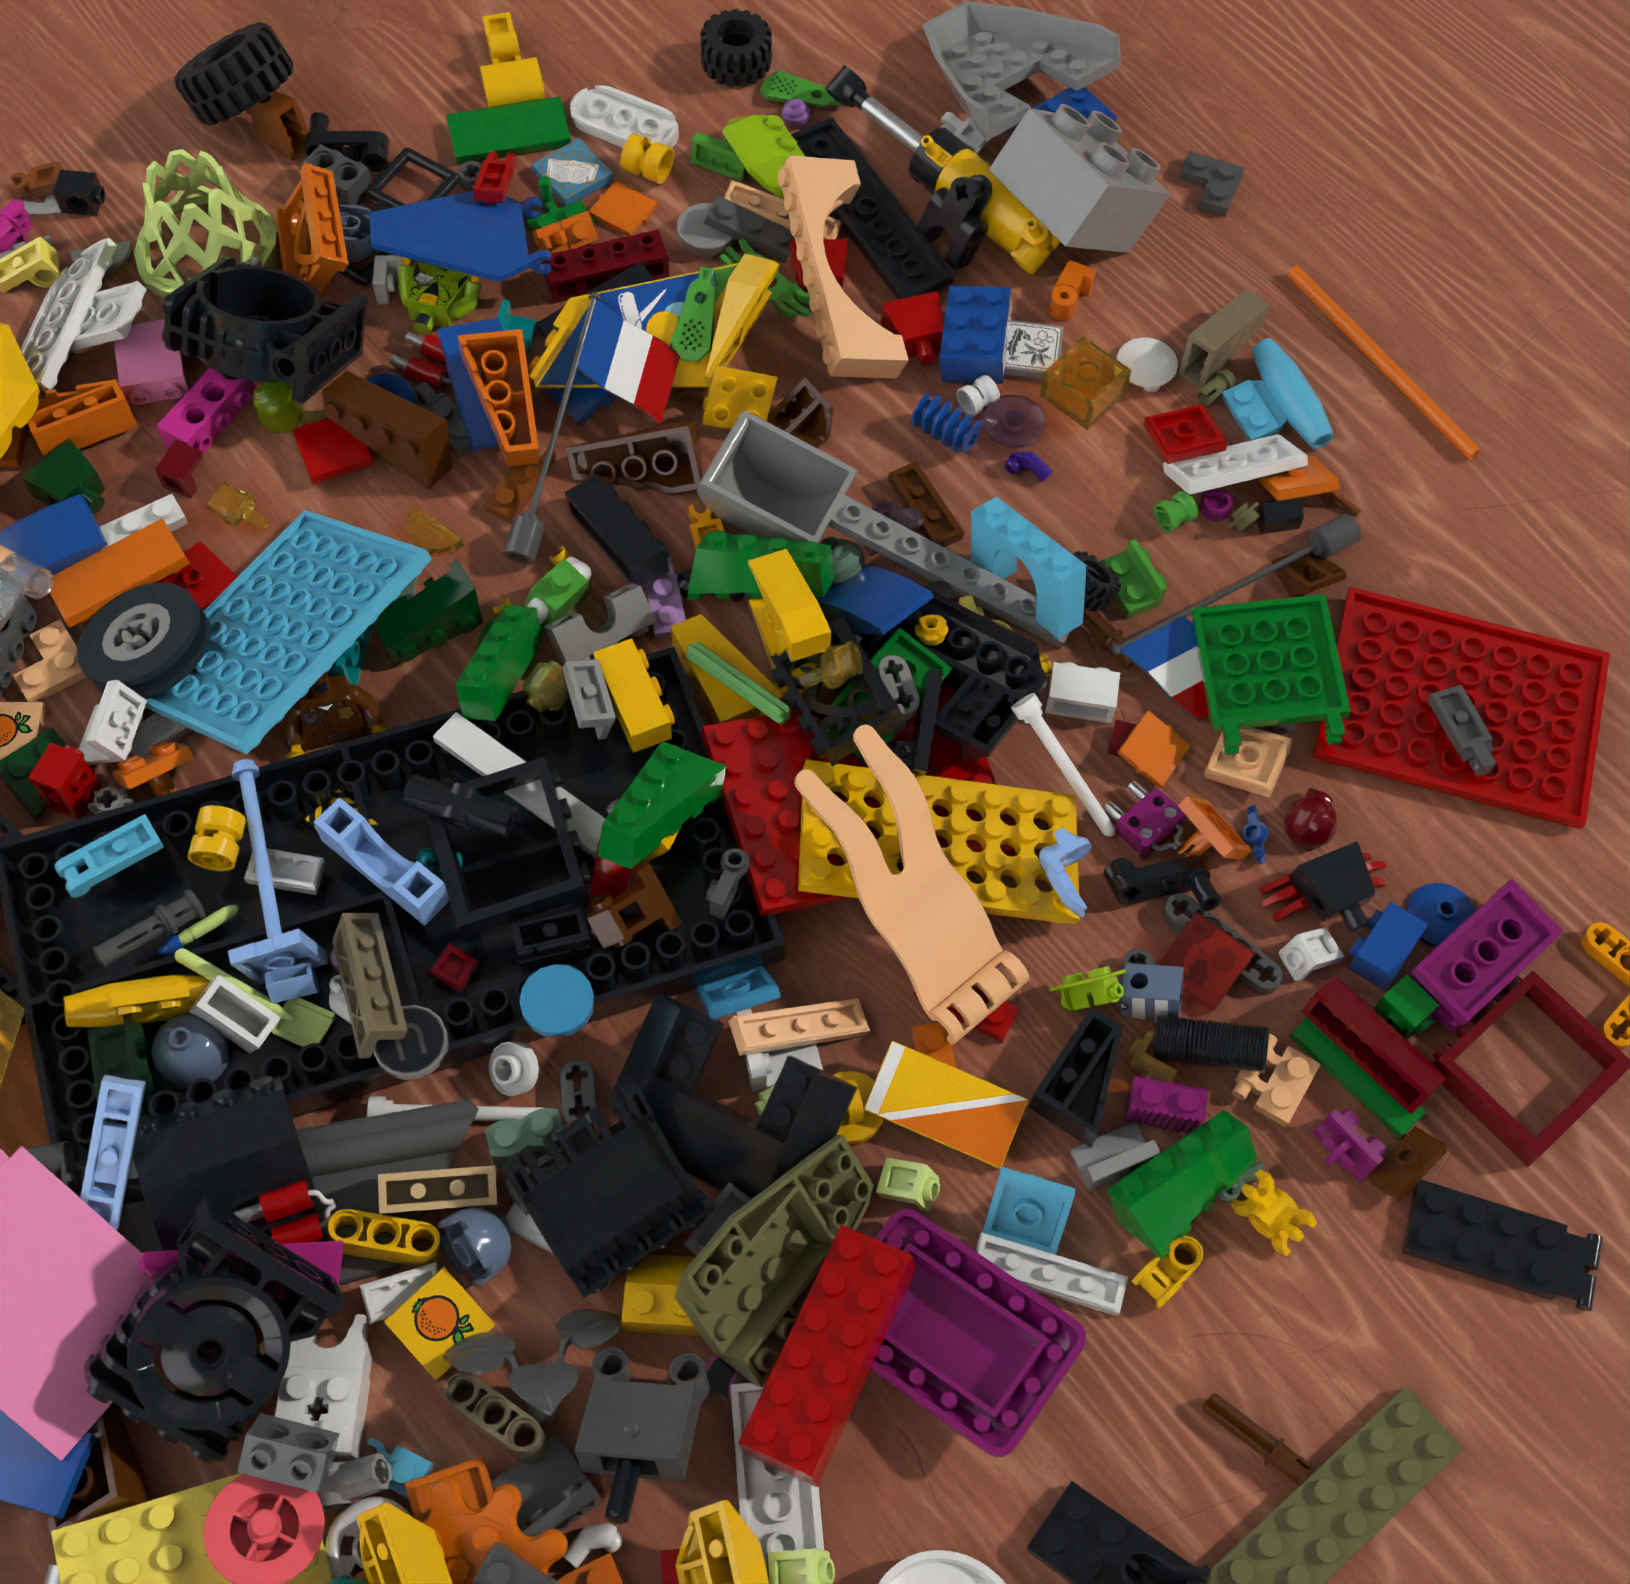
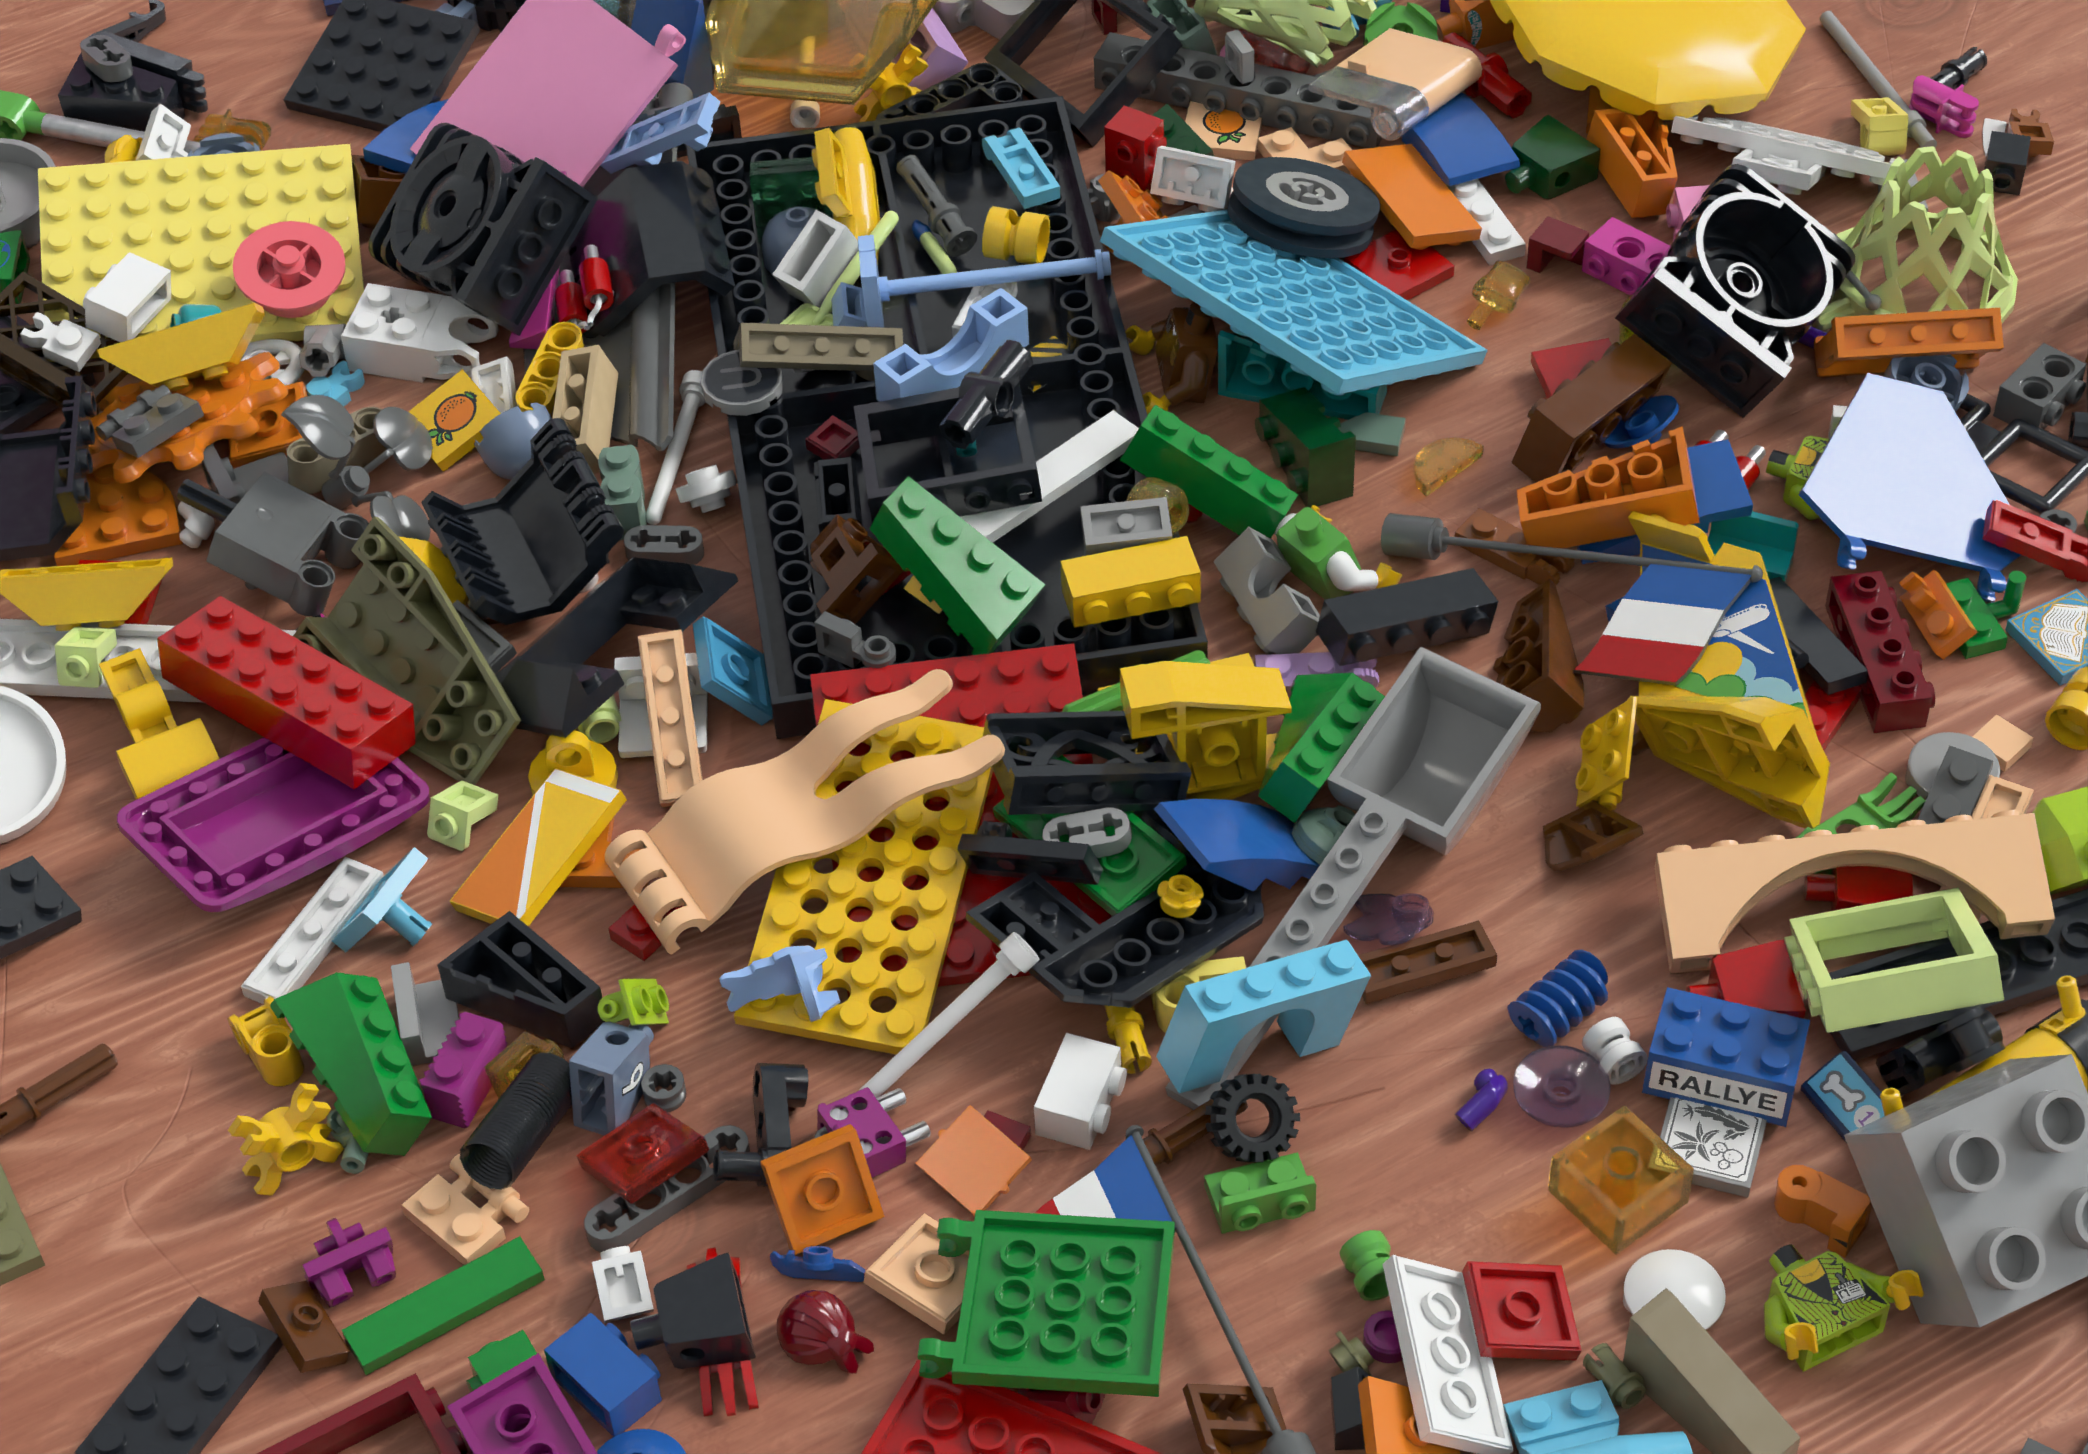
camera: 105 degrees right, 15 degrees down
dark grey brick [237,1413,340,1493] -> none
dark azure tile [519,964,594,1038] -> none
orange piece [589,181,659,236] -> none
bright green piece [671,267,716,363] -> none
clear yellow piece [799,641,863,689] -> none
dark red brick [1301,976,1448,1115] -> none
none -> yellow plate [99,648,220,800]
none -> torso [1764,1244,1924,1372]
none -> yellowish green window [1784,887,2004,1033]
none -> slope [1800,1051,1885,1143]
none -> light nougat tile [1972,715,2034,772]

